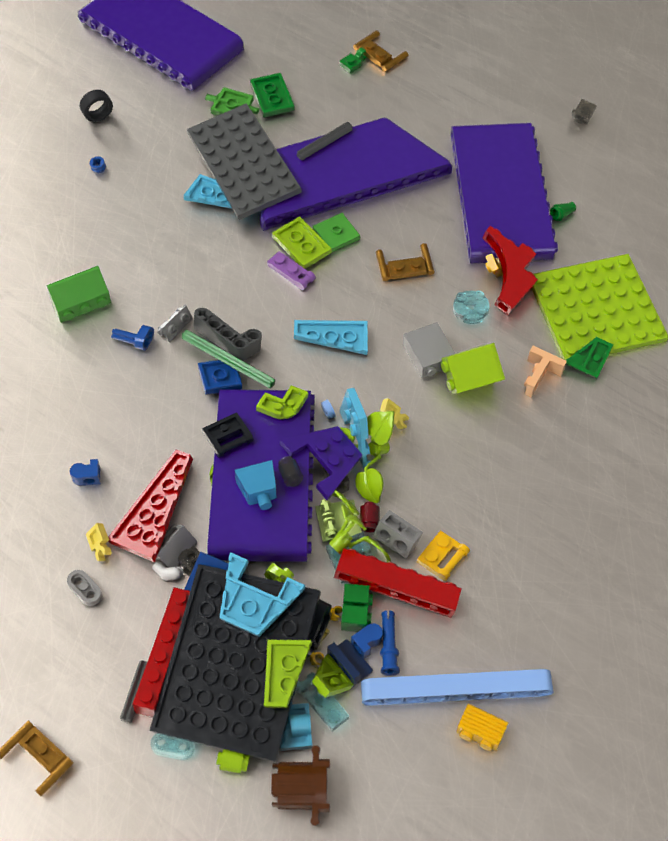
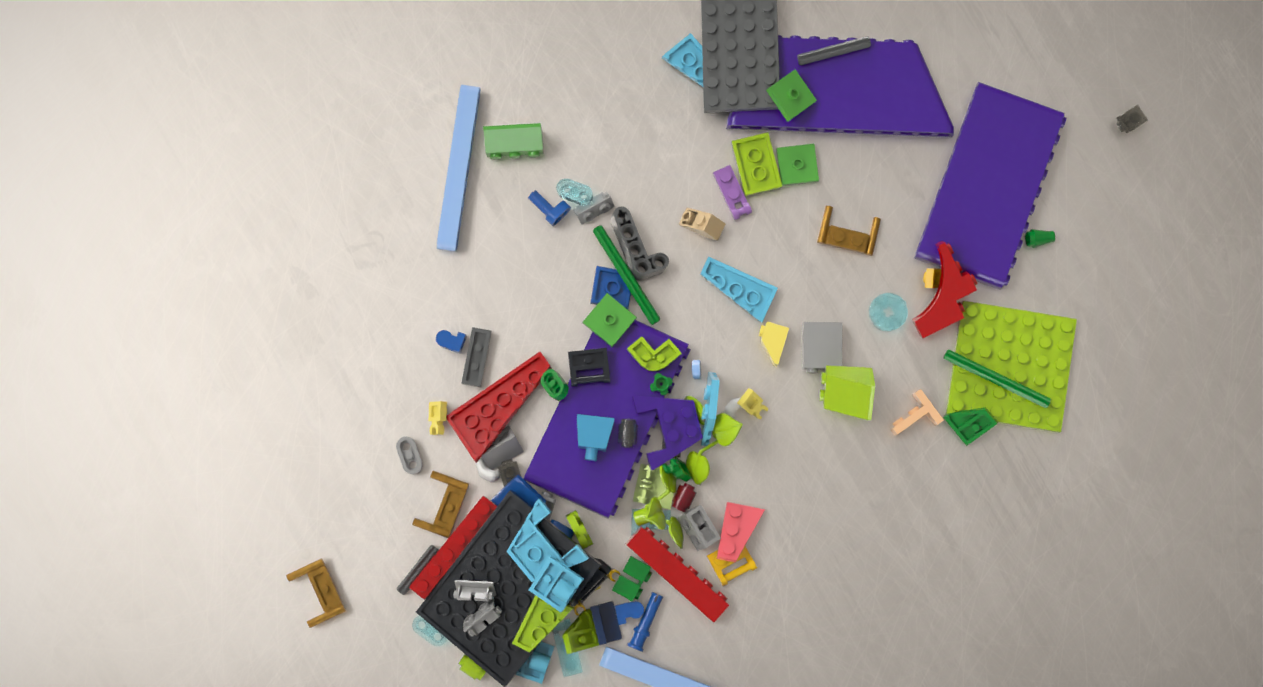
camera: 25 degrees right, 25 degrees up
none -> pearl gold plate [412,471,469,538]
none -> light blue beam [437,85,480,251]
none -> light grey hinge [453,580,496,602]
none -> dark grey plate [461,327,492,388]
none -> light grey hinge [463,599,502,637]
none -> medium azure plate [529,556,584,612]
none -> green plate [541,369,569,401]
none -> clear light blue plate [556,179,593,205]
none -> bright green plate [582,293,637,347]
none -> green plate [650,373,672,396]
none -> green plate [662,458,692,482]
none -> tan slope [679,208,726,241]
none -> coral wing [716,502,765,563]
none -> light yellow slope [758,321,789,366]
none -> bright green plate [766,69,817,122]
none -> green axle [944,350,1051,408]

